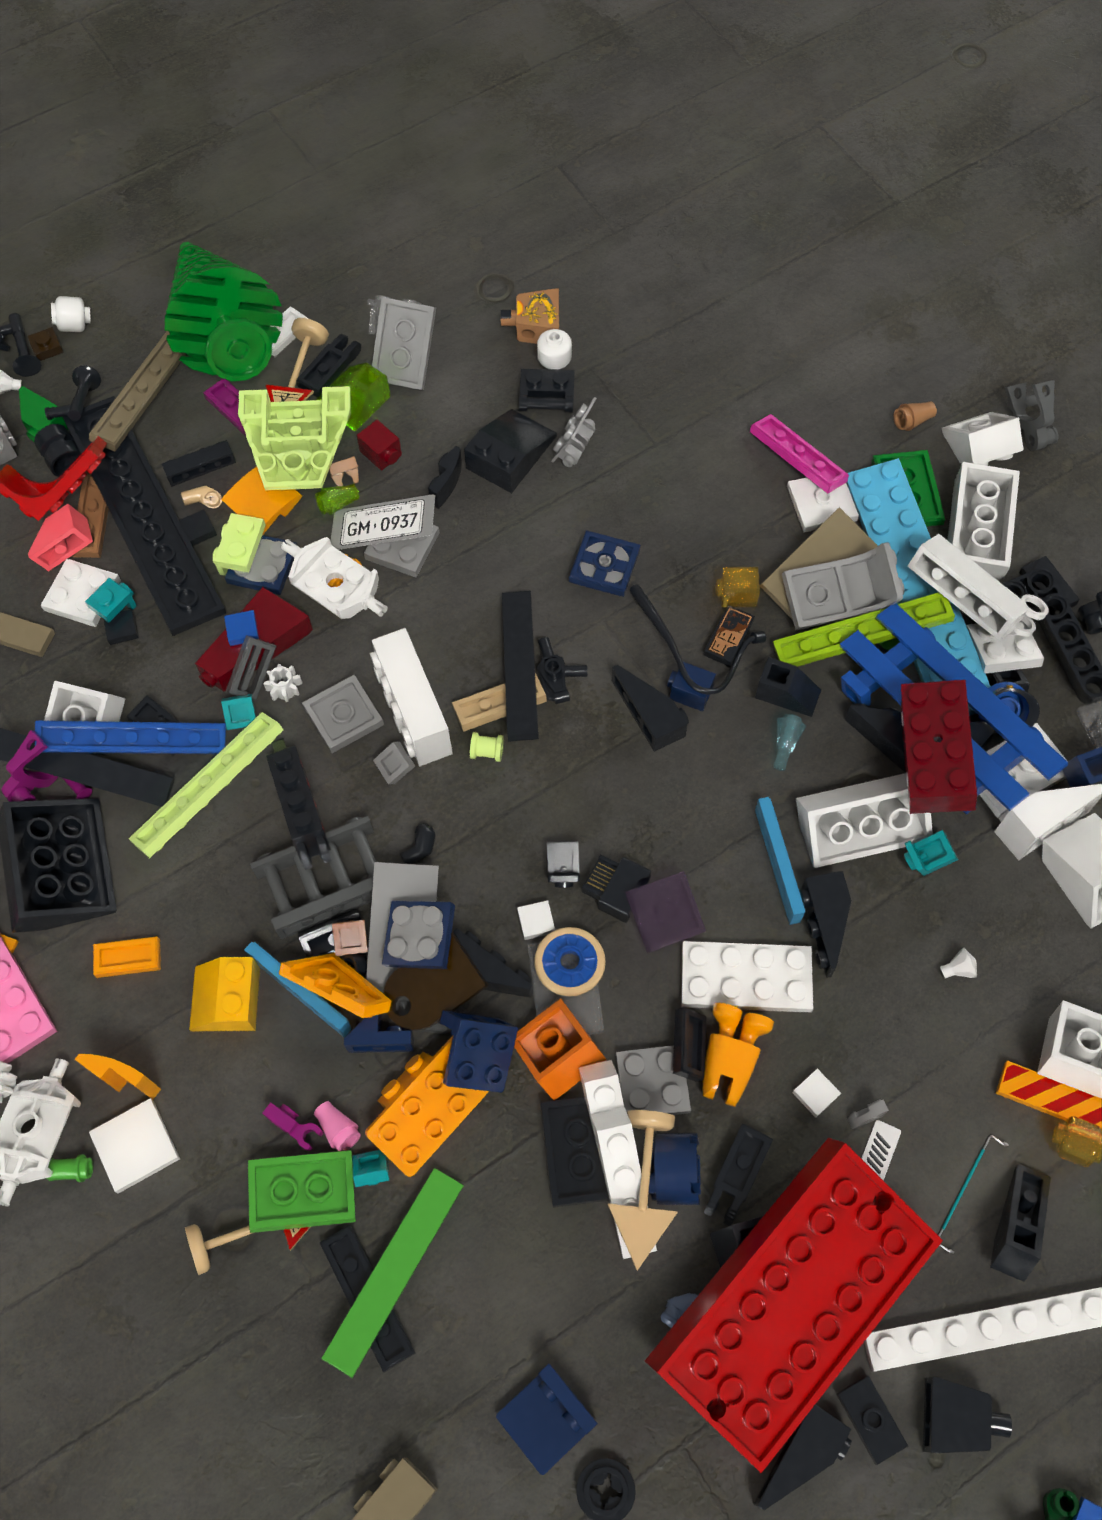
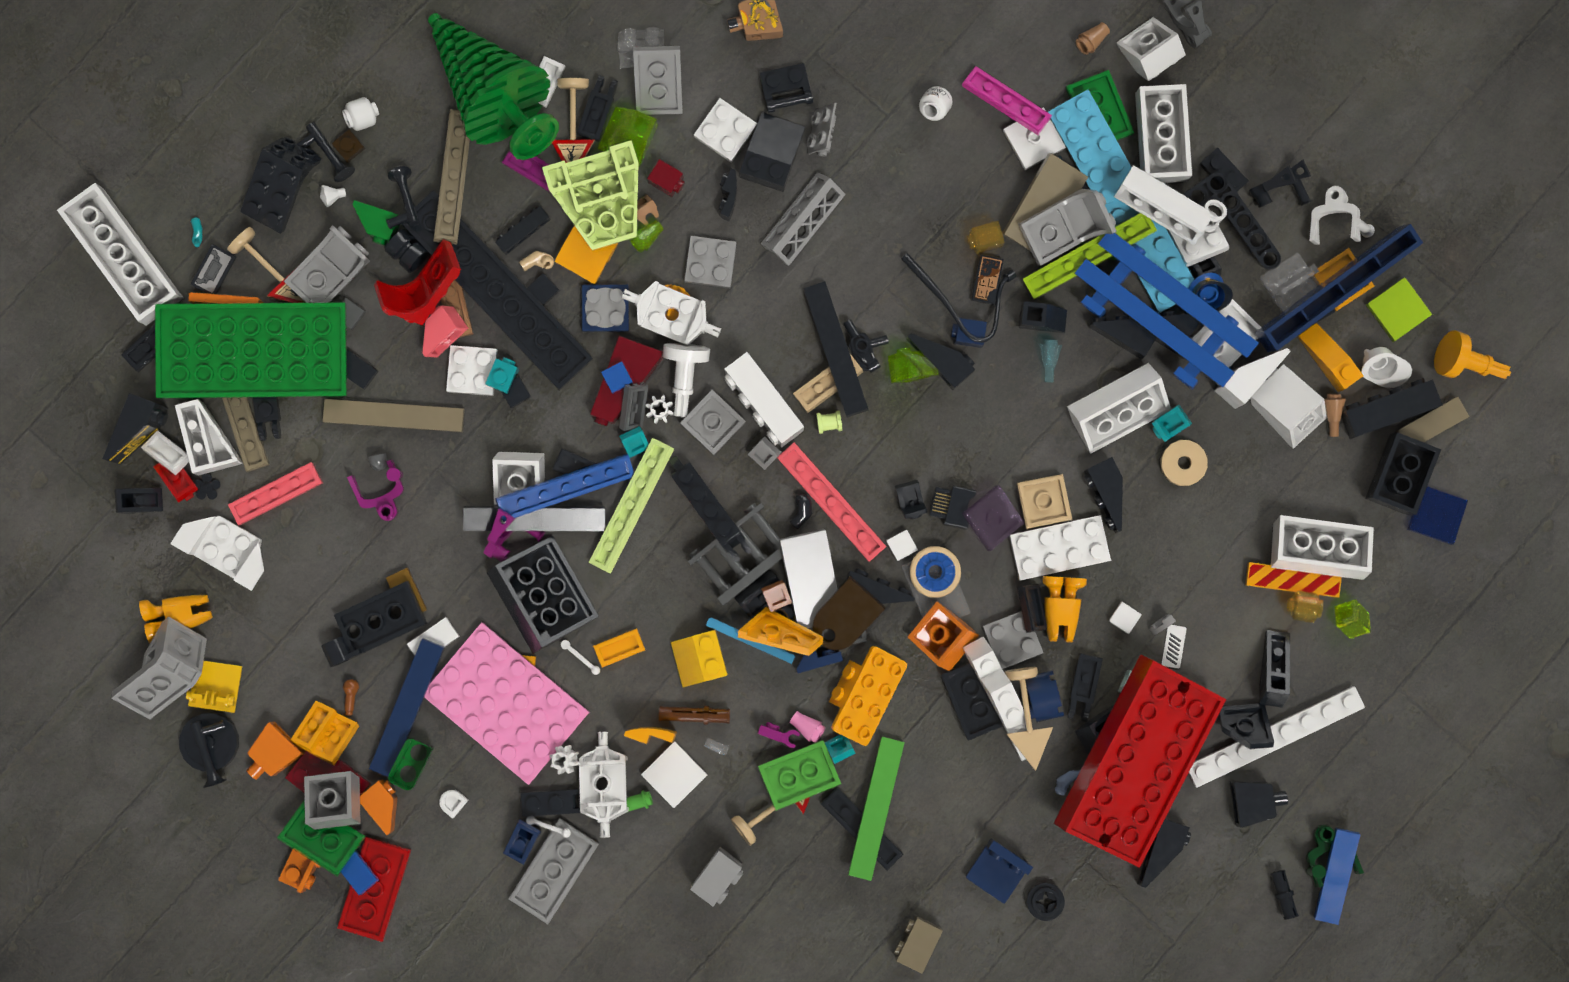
camera: 20 degrees left, 20 degrees up
yellowish green bracket [213,513,266,576] -> none
sticker [330,494,435,550] -> none
light grey piece [382,901,455,969] -> none
dark blue bracket [440,1010,518,1093] -> none
white head [537,329,572,370] -> none
dark blue piece [569,530,641,597] -> none
dark azure tile [755,797,805,925] -> none
black plate [836,1376,908,1465] -> none
dark red piece [901,680,977,814] -> none
teal piece [938,1135,1009,1254] -> none
white rock [940,948,977,979] -> none
none -> white hinge [561,640,600,675]
none -> reddish brown pin [659,706,730,725]
none -> white piece [663,343,710,417]
none -> light grey brick [690,847,743,907]
none -> white plate [694,98,758,163]
none -> clear tile [704,737,730,756]
none -> light grey fence [761,172,846,266]
none -> coral tile [777,442,887,562]
none -> clear neon green slope [888,348,939,383]
none -> white head [919,86,953,121]
none -> tan plate [1017,474,1072,529]
none -> tan tile [1160,440,1207,486]
none -> black plate [1218,703,1274,749]

